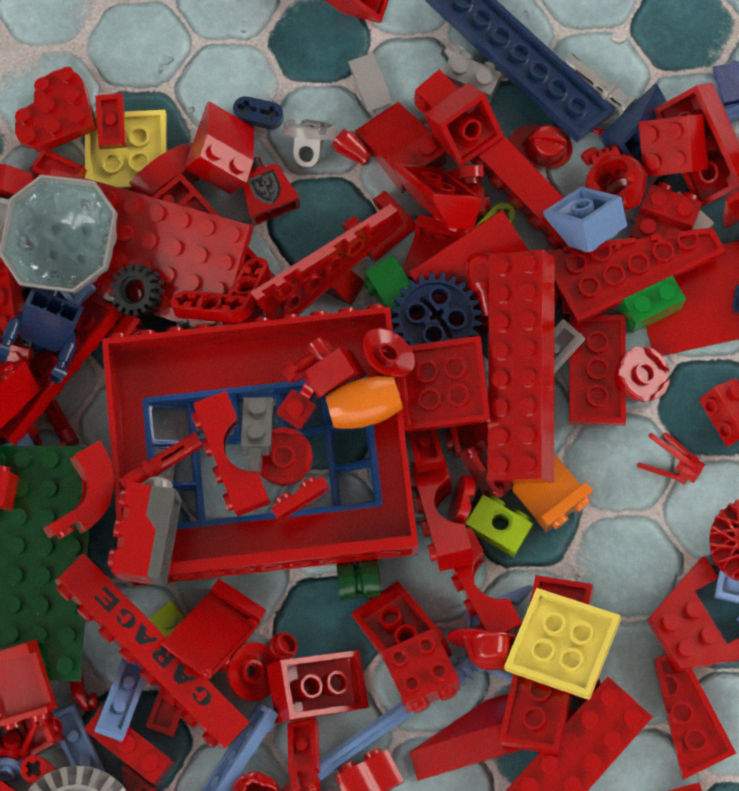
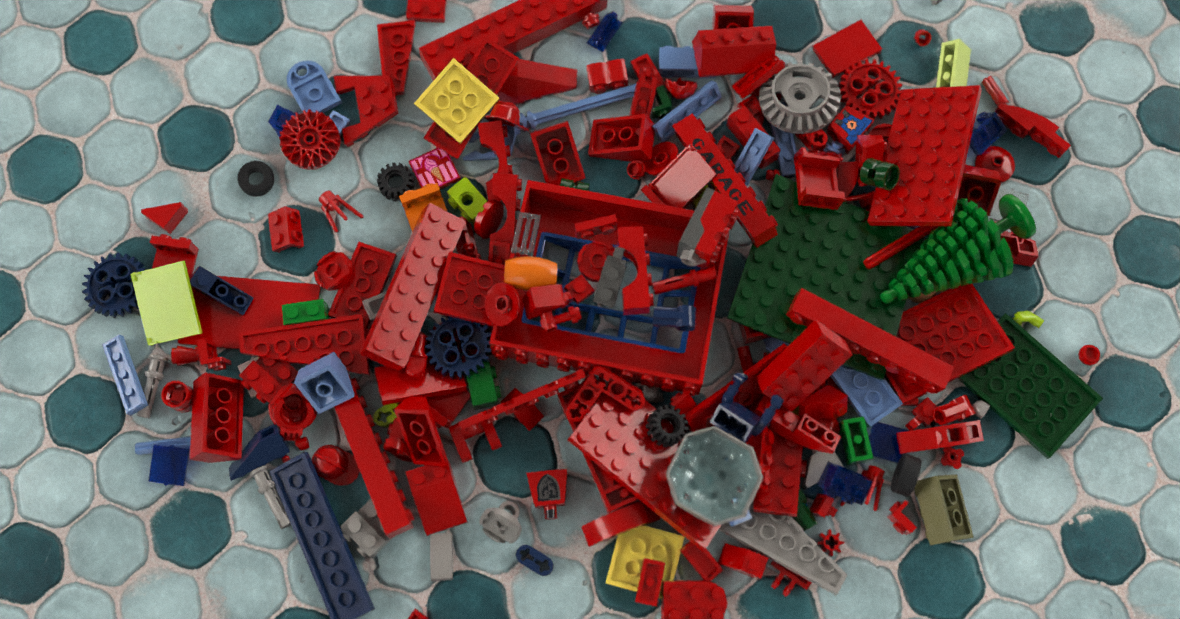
camera: 165 degrees left, 0 degrees up
red arch [43,440,114,539] -> none
red slope [184,101,254,195] -> none
red cone [331,128,373,166] -> none
red bracket [382,629,461,714] -> none
red slope [424,83,504,167] -> none
red brick [638,114,709,177] -> none
none -> black tyre [377,162,415,201]
none -> tile [408,148,461,190]
none -> clear light blue tile [511,212,540,256]
none -> dark green bracket [652,85,672,120]
none -> dark blue piece [653,305,696,331]

